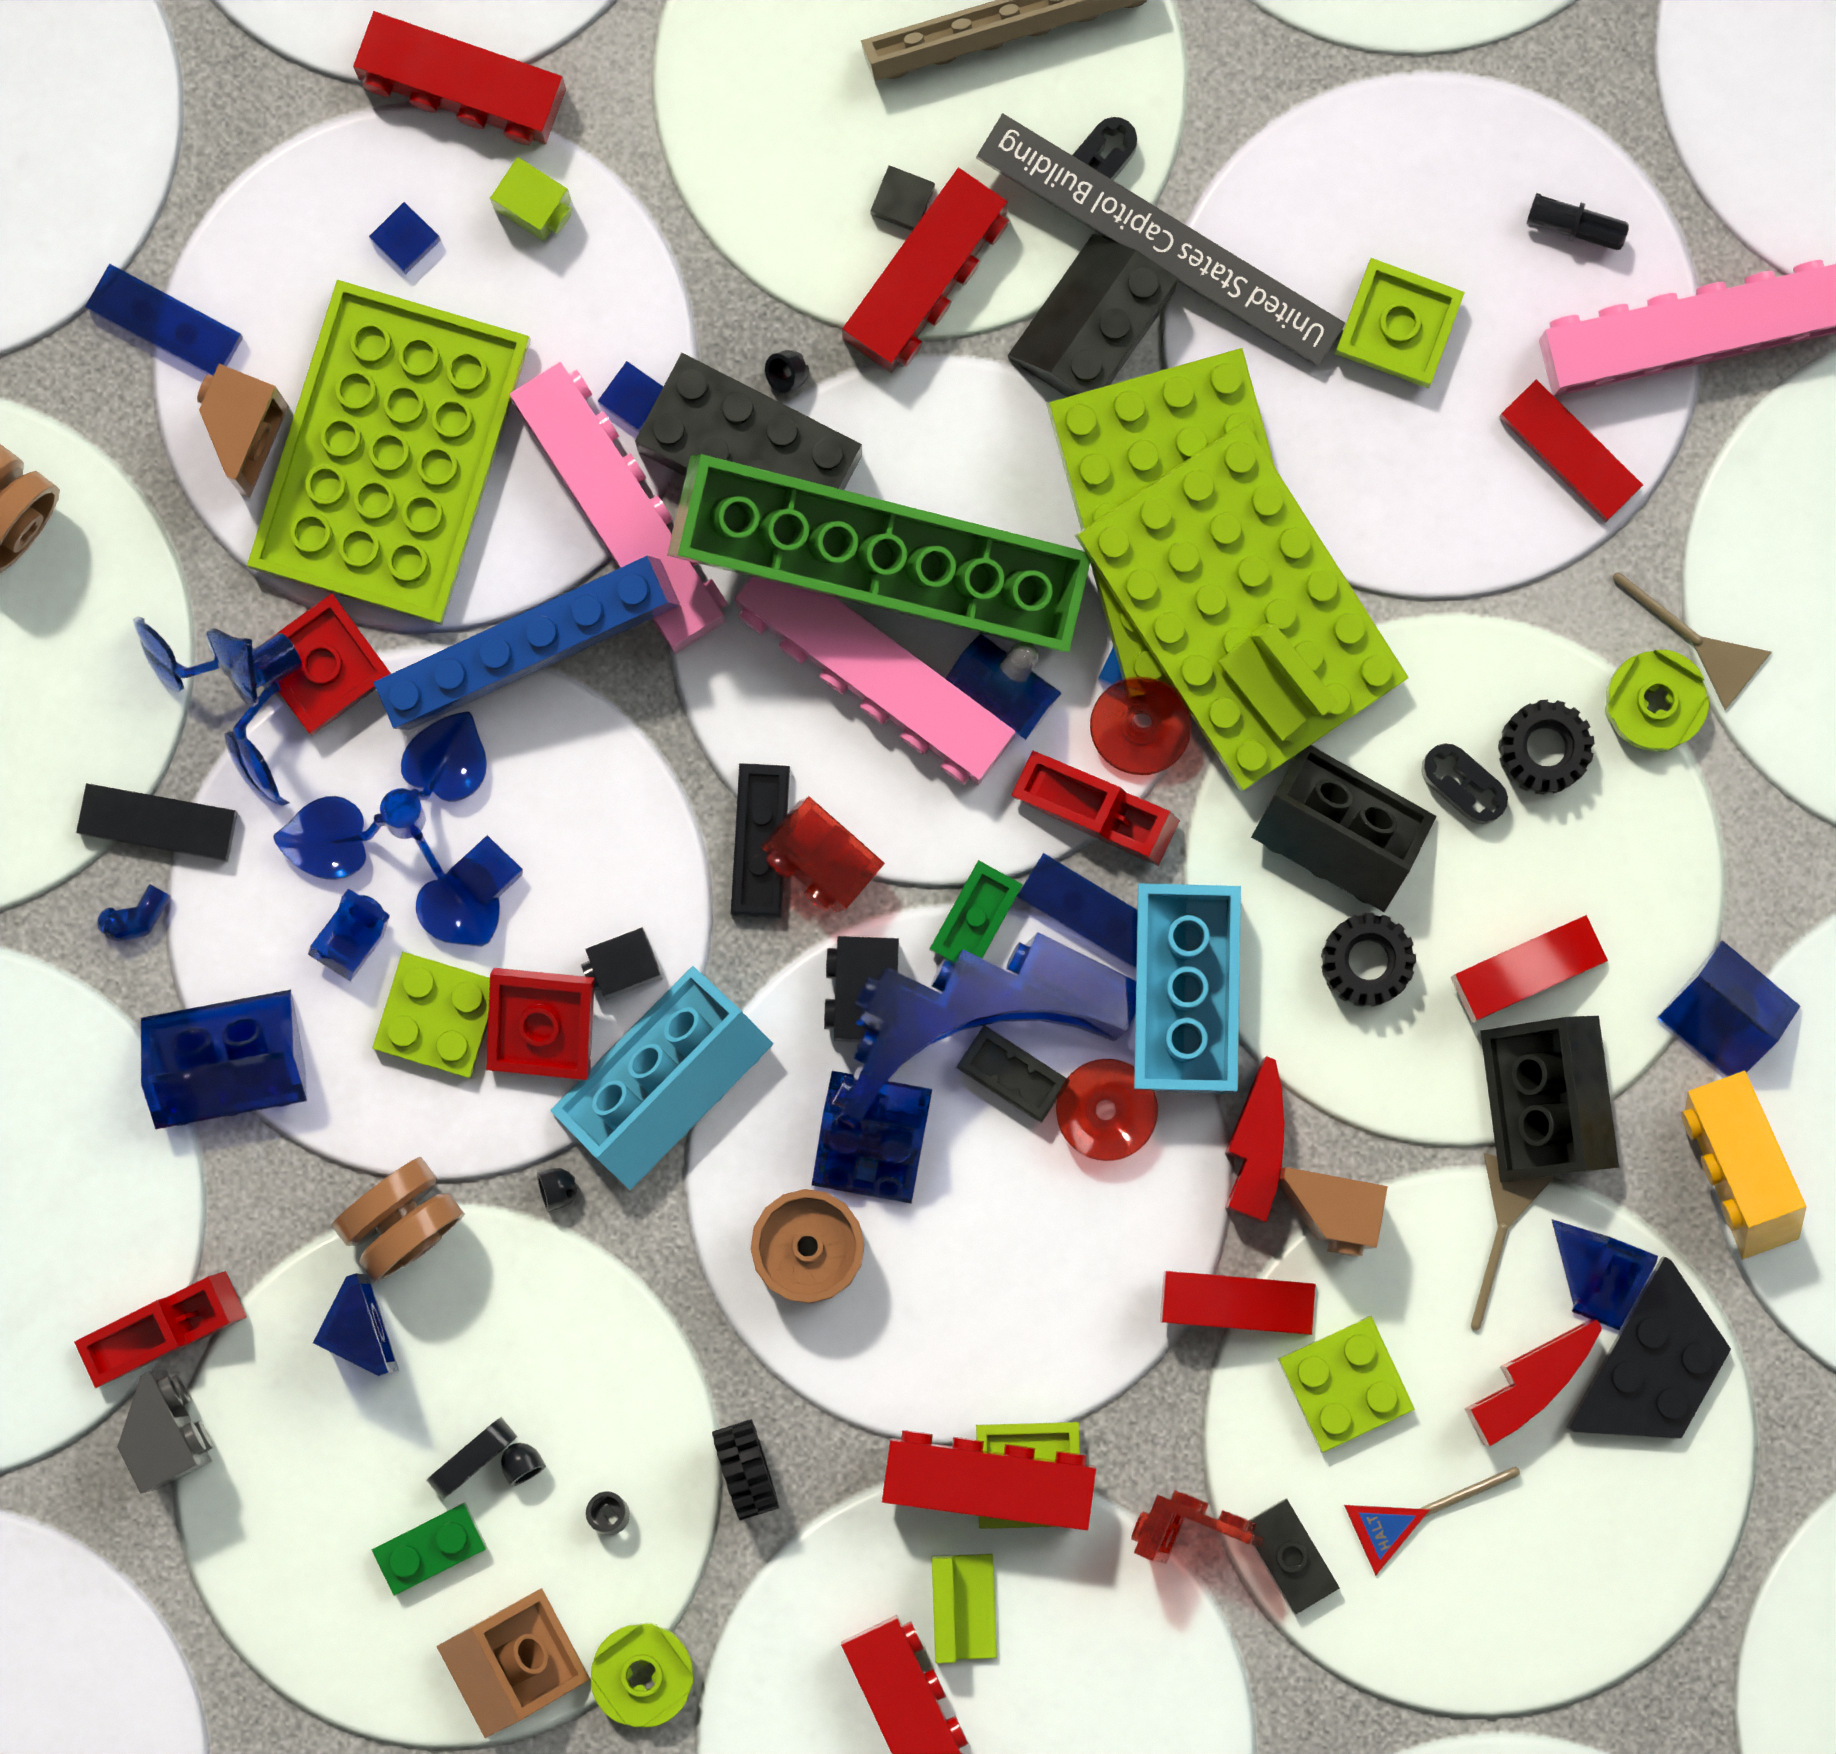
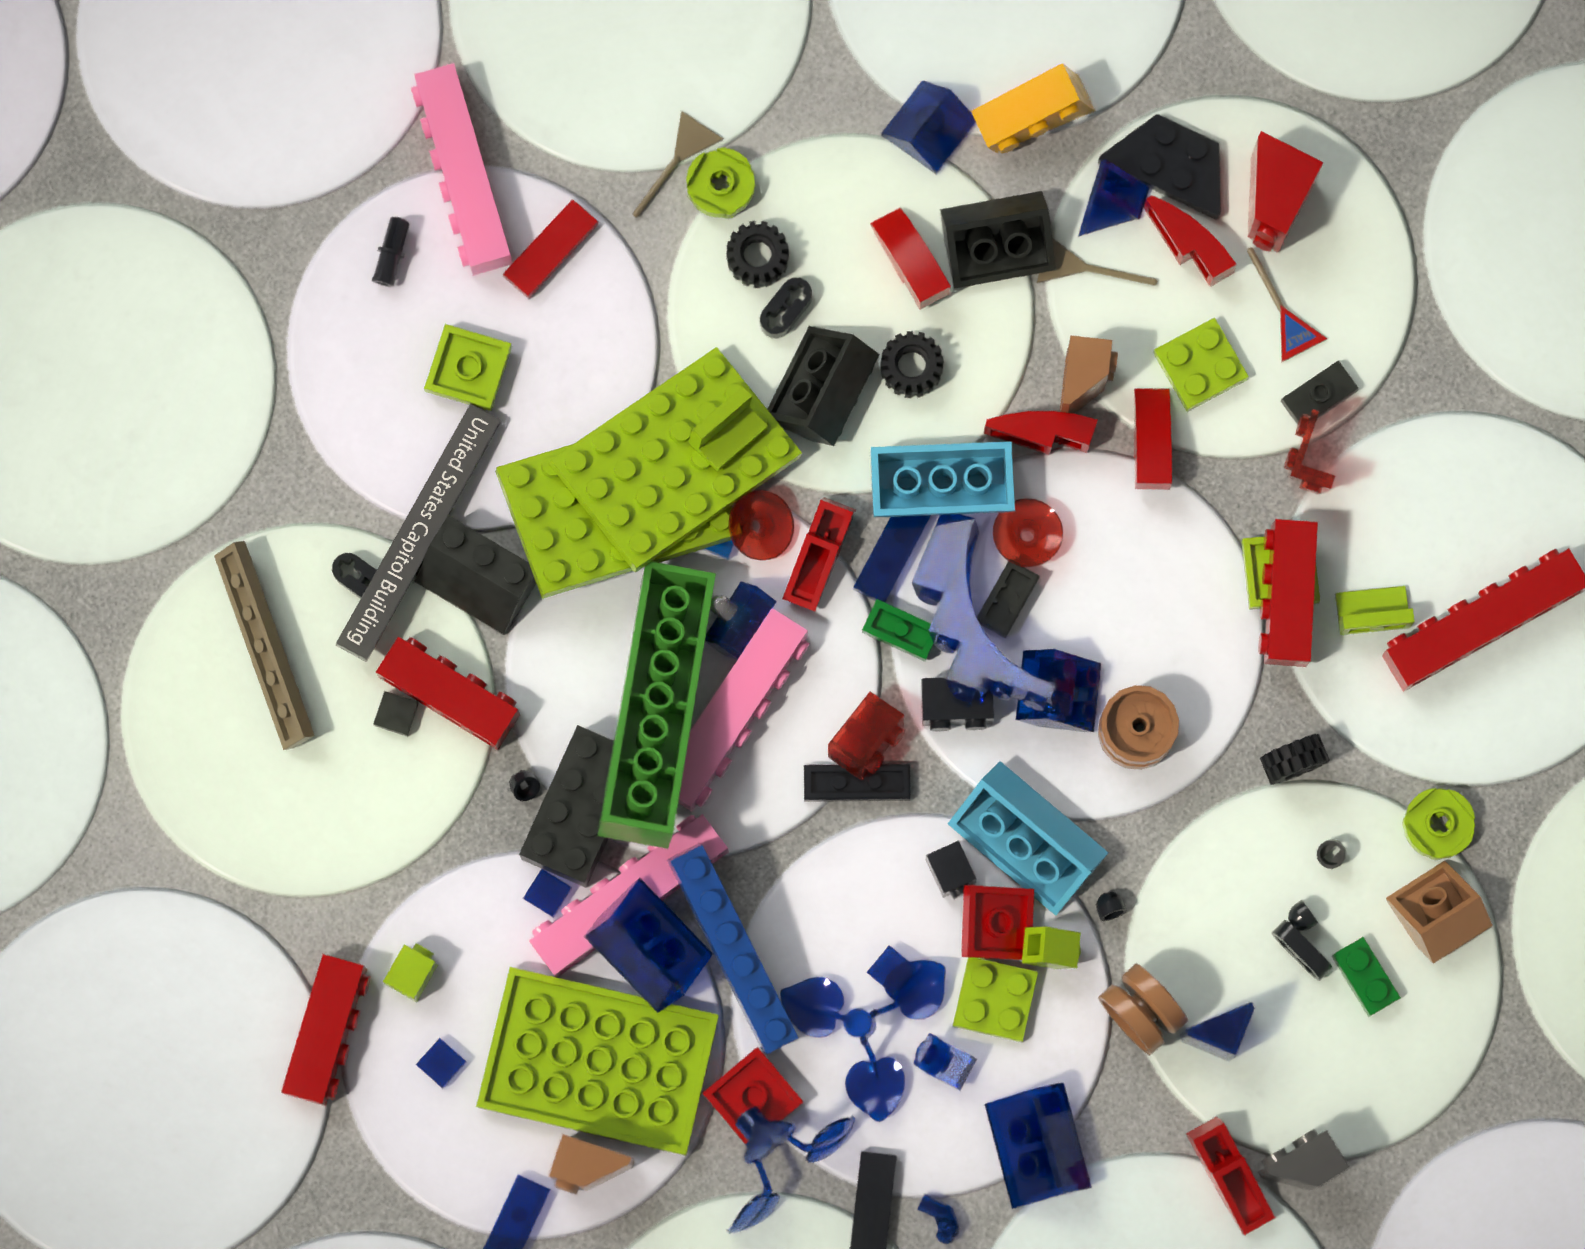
camera: 90 degrees left, 5 degrees down
none -> clear blue slope [584,878,713,1013]
none -> lime brick [1022,926,1081,969]
none -> red slope [1248,131,1324,253]

